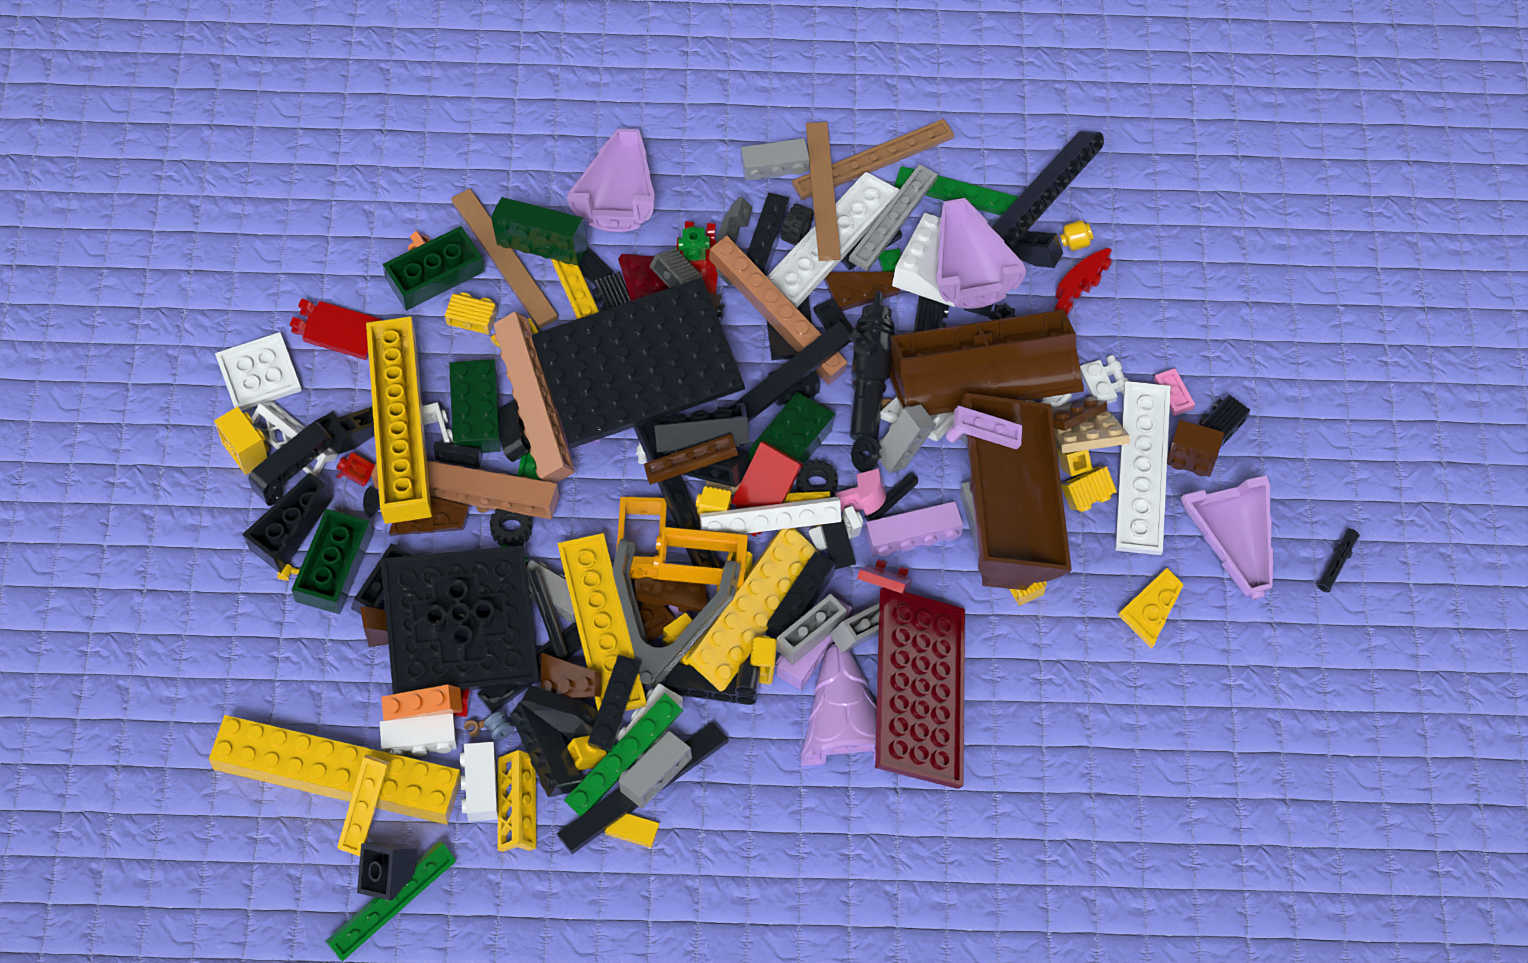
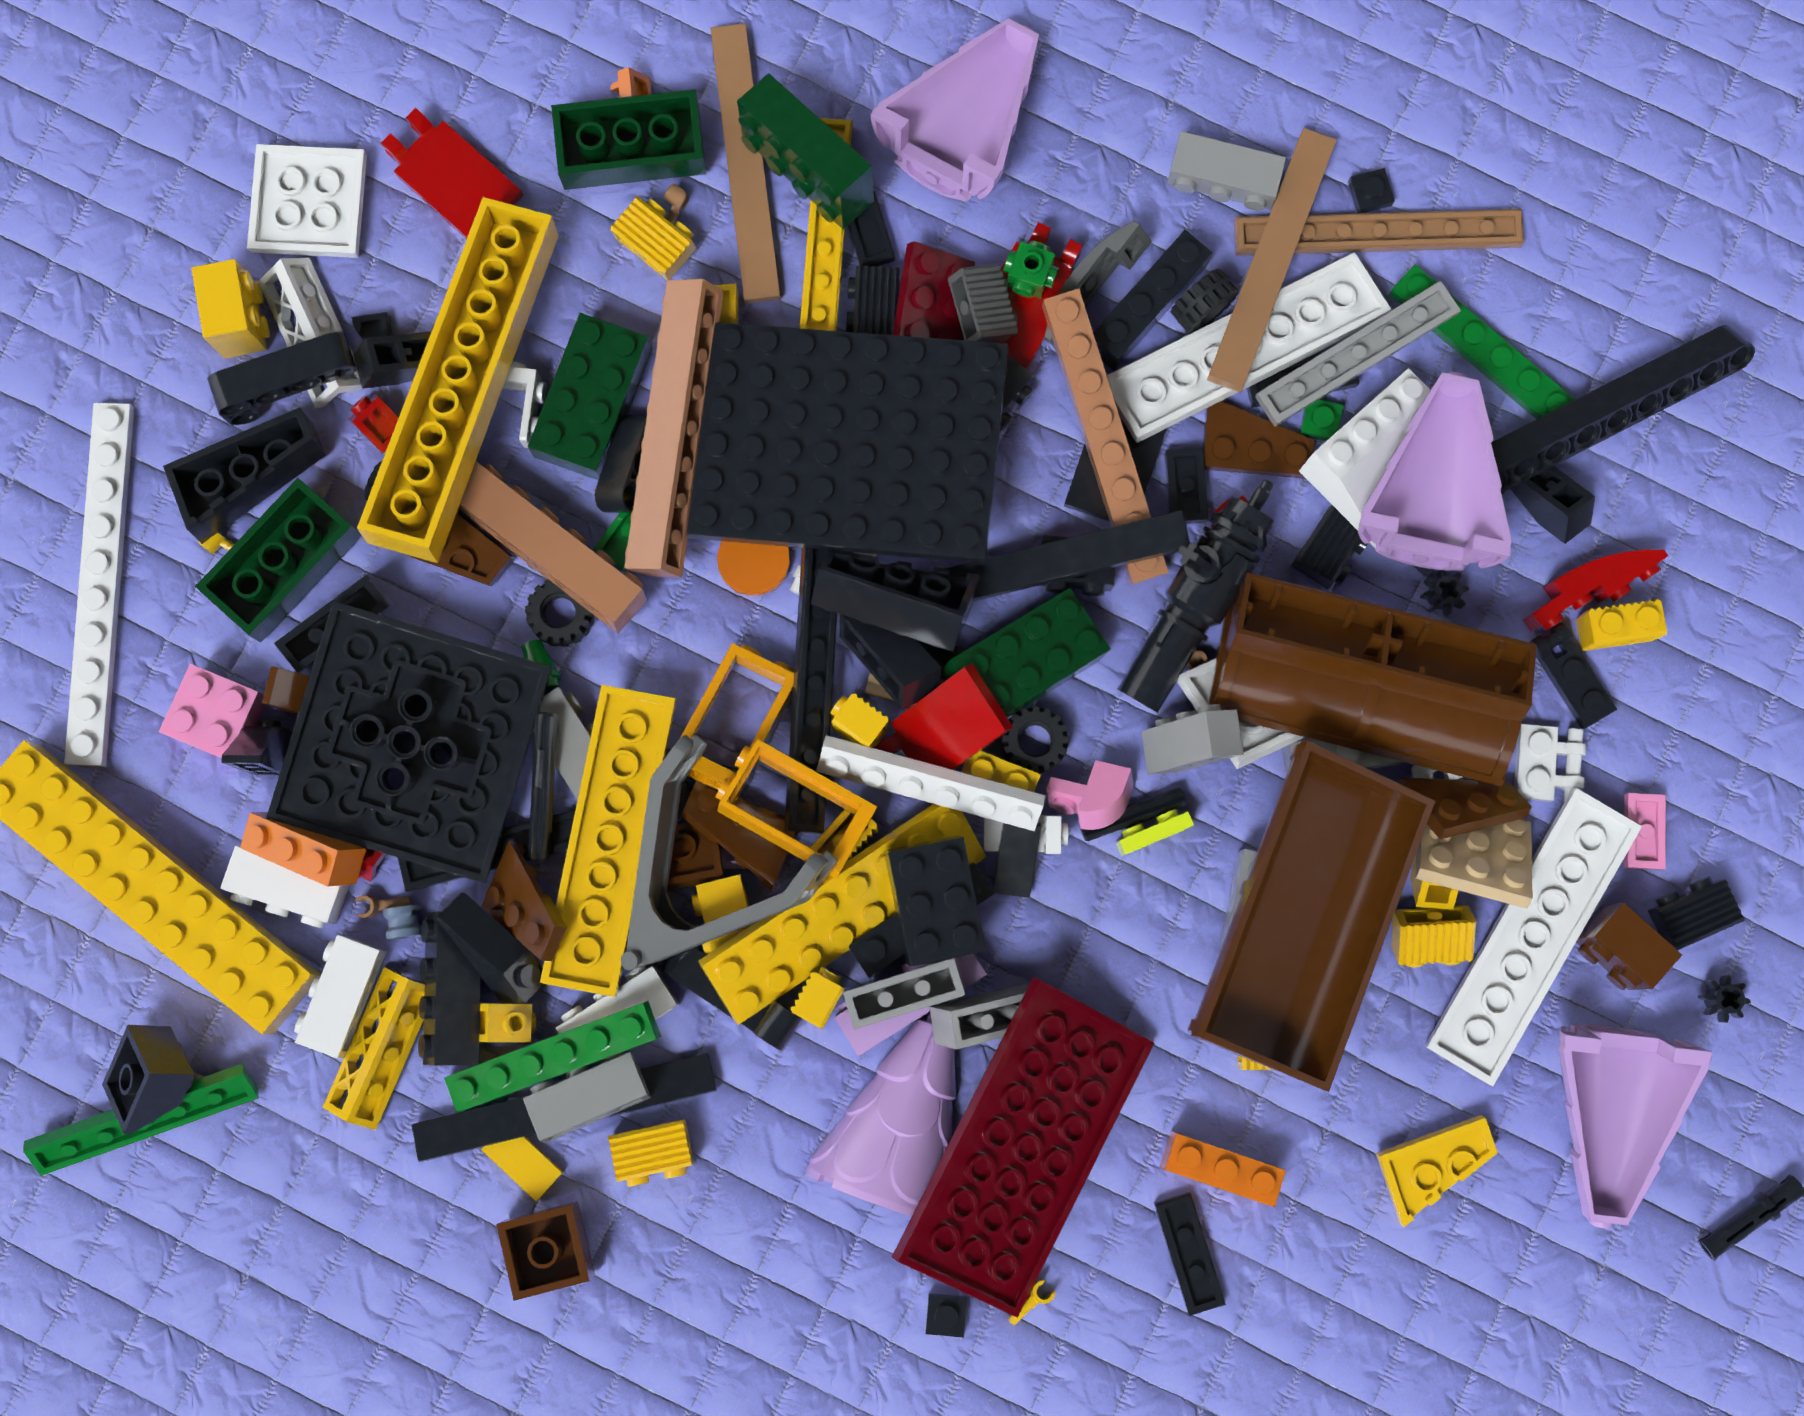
camera: 25 degrees right, 20 degrees up
yellow plate [337,755,389,856] -> none
black tile [433,441,482,467] -> none
black plate [588,655,642,752] -> none
reddish brown plate [644,434,738,485] -> none
black gear [851,435,882,472] -> none
tile [857,559,913,593] -> none
lavender brick [865,502,963,557] -> none
lavender piece [946,406,1022,449] -> none
yellow head [1060,220,1094,252] -> none
none -> white plate [64,403,135,767]
none -> bright pink brick [159,664,267,758]
none -> black slope [221,720,292,775]
none -> reddish brown brick [496,1201,595,1301]
none -> yellow brick [608,1119,695,1187]
none -> medium nougat hand [664,184,689,225]
none -> orange tile [717,541,790,597]
none -> black brick [884,835,986,967]
none -> black plate [925,1293,967,1338]
none -> yellow hand [1008,1280,1055,1326]
none -> neon yellow plate [1116,809,1194,856]
none -> black tile [1153,1192,1226,1316]
none -> orange brick [1160,1131,1286,1207]
none -> black plate [1348,168,1395,214]
none -> black plate [1529,622,1617,729]
none -> yellow brick [1576,599,1667,651]
none -> black gear [1698,975,1751,1023]

